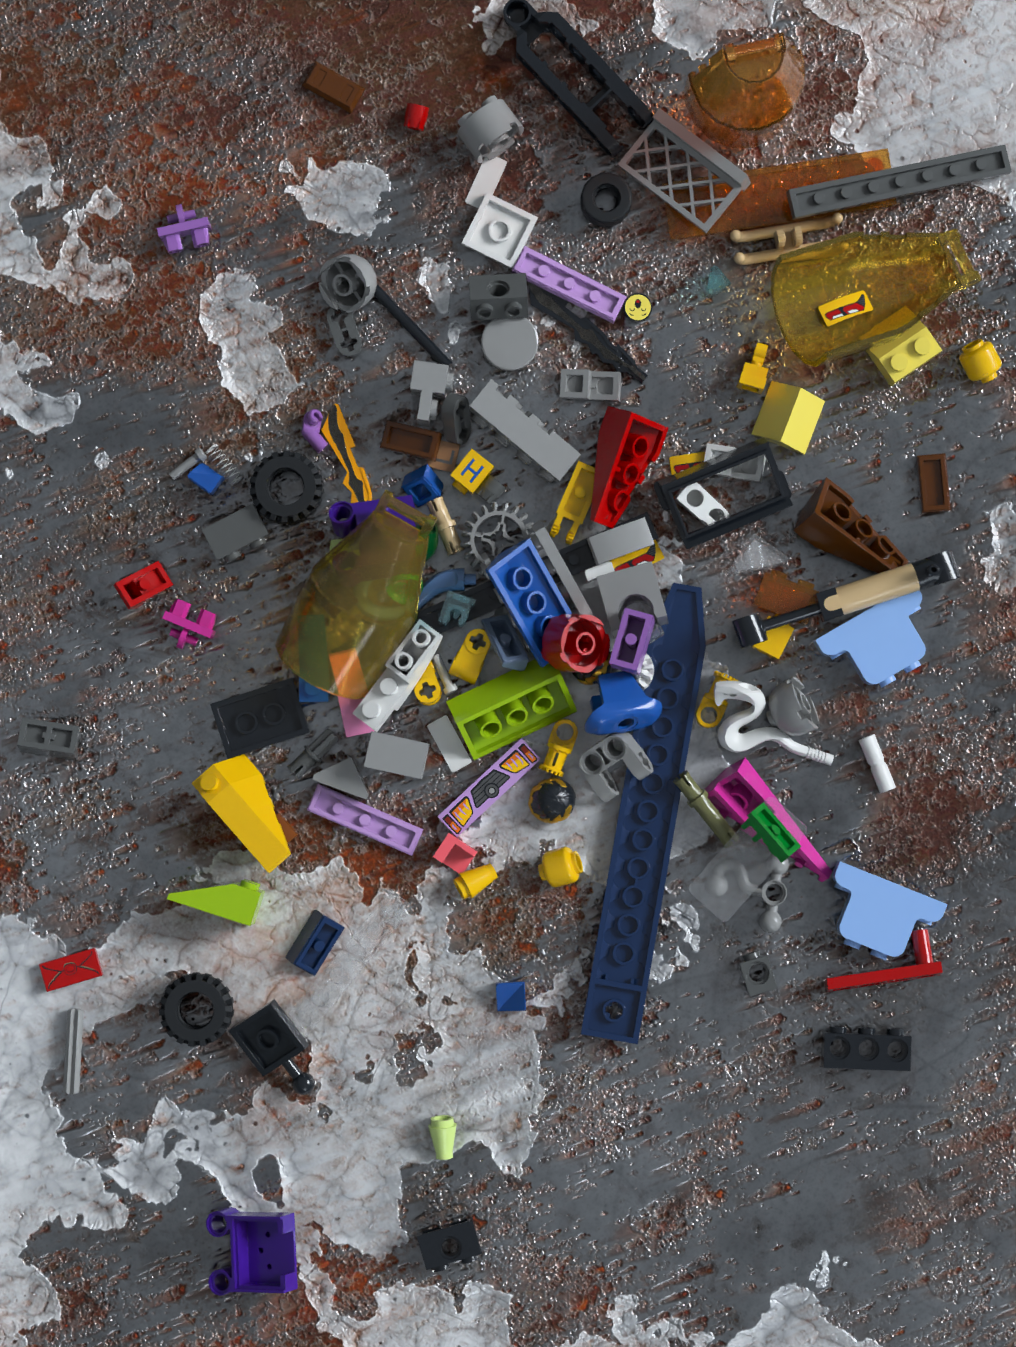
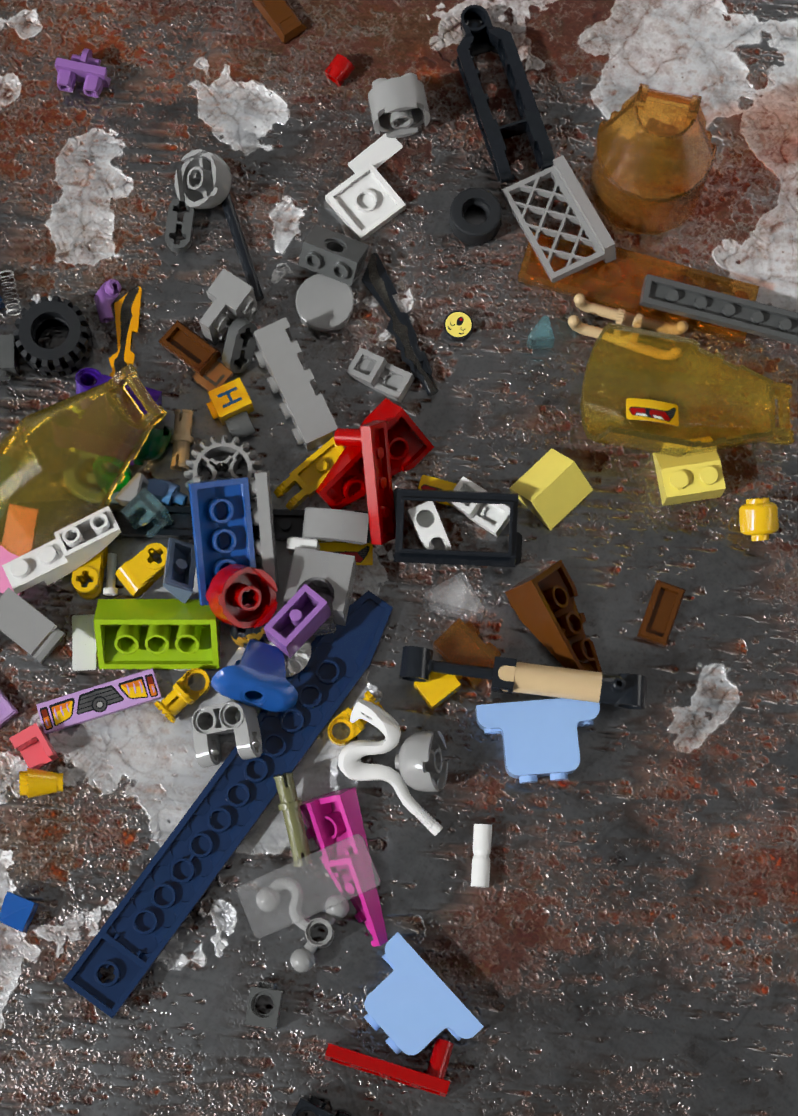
camera: 30 degrees right, 10 degrees down
blue slope [401,464,444,507] -> none
lavender tile [511,246,627,323] -> none
black hair [528,777,576,824] -> none
yellow head [538,847,583,888] -> none
yellow piece [736,342,768,394] -> none
green plate [741,802,801,863] -> none
none -> light grey slope [115,472,149,509]
none -> red piece [334,420,396,545]

